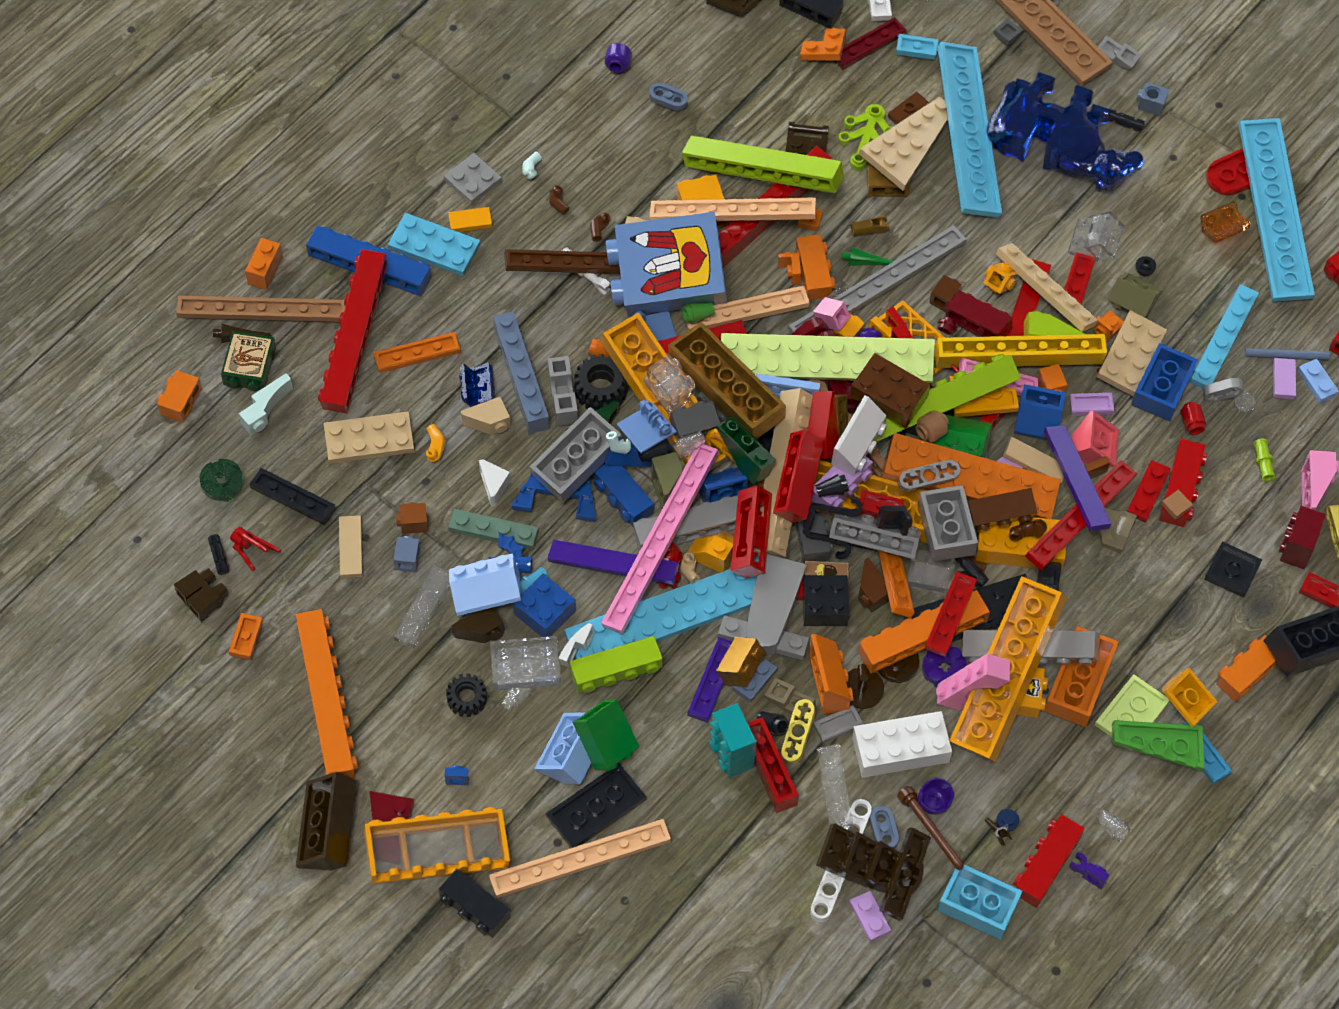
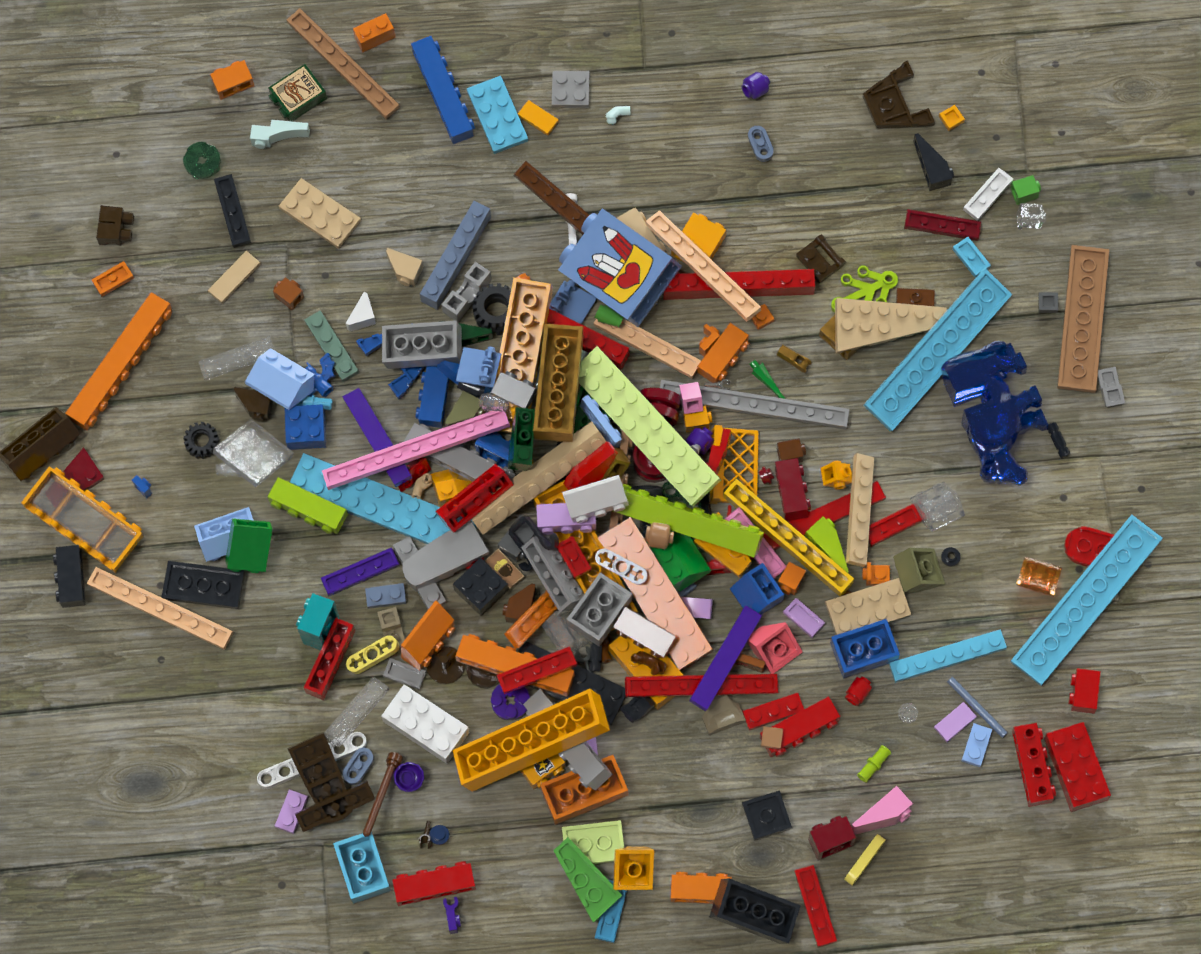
camera: 50 degrees right, 10 degrees up
black axle [208,534,229,575] -> none
dark brown piece [213,324,272,343] -> none
red plant [230,527,281,571] -> none
red brick [318,249,388,414] -> none
orange tile [373,332,461,373] -> none
sand blue brick [393,536,420,572] -> none
light orange arm [426,424,446,462] -> none
clear blue bracket [459,362,495,407] -> none
reddish brown arm [549,185,570,215] -> none
white slope [558,623,595,668] -> none
reddish brown arm [590,212,611,242] -> none
light aqua arm [606,431,631,454] -> none
clear brick [643,354,695,415] -> none
lime brick [682,136,844,193] -> none
pearl gold brick [716,637,766,687] -> none
black cone [757,711,789,736] -> none
red brick [773,429,824,523] -> none
orange plate [800,28,846,60] -> none
black cone [815,474,849,498] -> none
reddish brown brick [850,353,930,428] -> none
black bracket [876,506,912,536] -> none
bright pink arch [936,653,1010,711] -> none
tan tile [1003,437,1064,484] -> none
clear cone [1096,809,1130,842] -> none
sand blue brick [1136,82,1169,116] -> none
light grey beam [1204,378,1244,402] -> none

